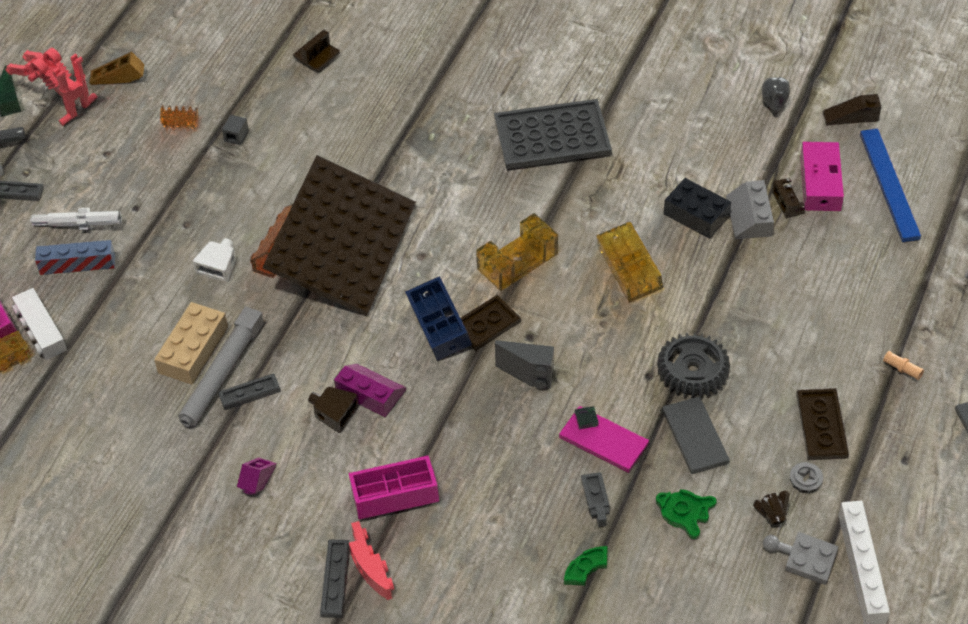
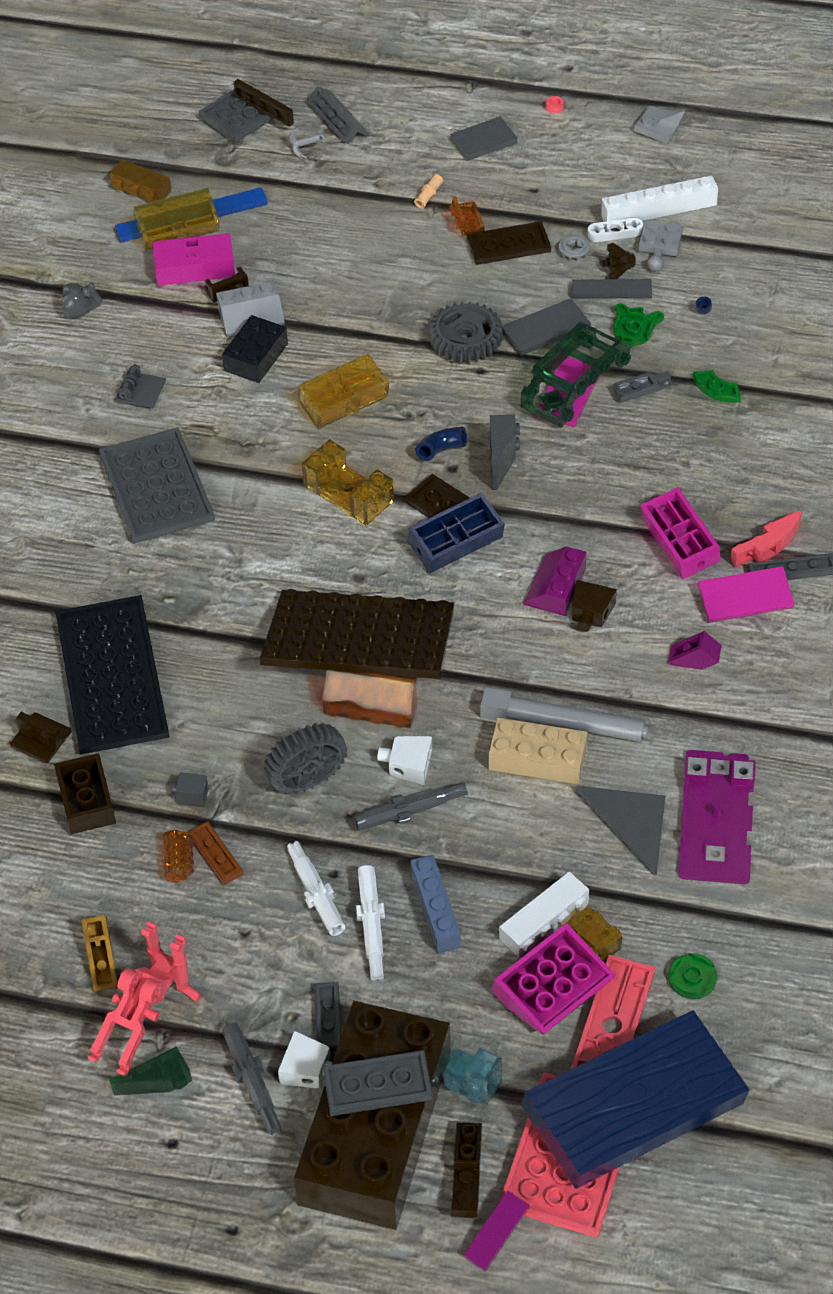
camera: 100 degrees left, 0 degrees up
dark grey tile [218,373,281,411] -> none
dark brown slope [823,94,882,125] -> none
none -> dark brown brick [54,753,116,834]
none -> black plate [55,595,170,755]
none -> pearl gold brick [109,159,171,205]
none -> dark grey hinge [115,364,166,408]
none -> clear yellow brick [134,188,220,250]
none -> dark orange tile [188,821,244,885]
none -> dark grey gear [264,723,348,794]
none -> white piece [287,841,345,936]
none -> dark grey piece [354,782,468,831]
none -> dark blue cylinder [415,426,467,461]
none -> clear orange bracket [449,197,485,236]
none -> clear green windscreen [520,321,631,428]
none -> dark grey tile [572,279,652,299]
none -> dark grey tile [576,786,666,875]
none -> white beam [588,218,643,242]
none -> magenta piece [678,750,756,884]
none -> dark blue hinge [696,296,712,314]
none -> dark pink tile [698,566,795,623]

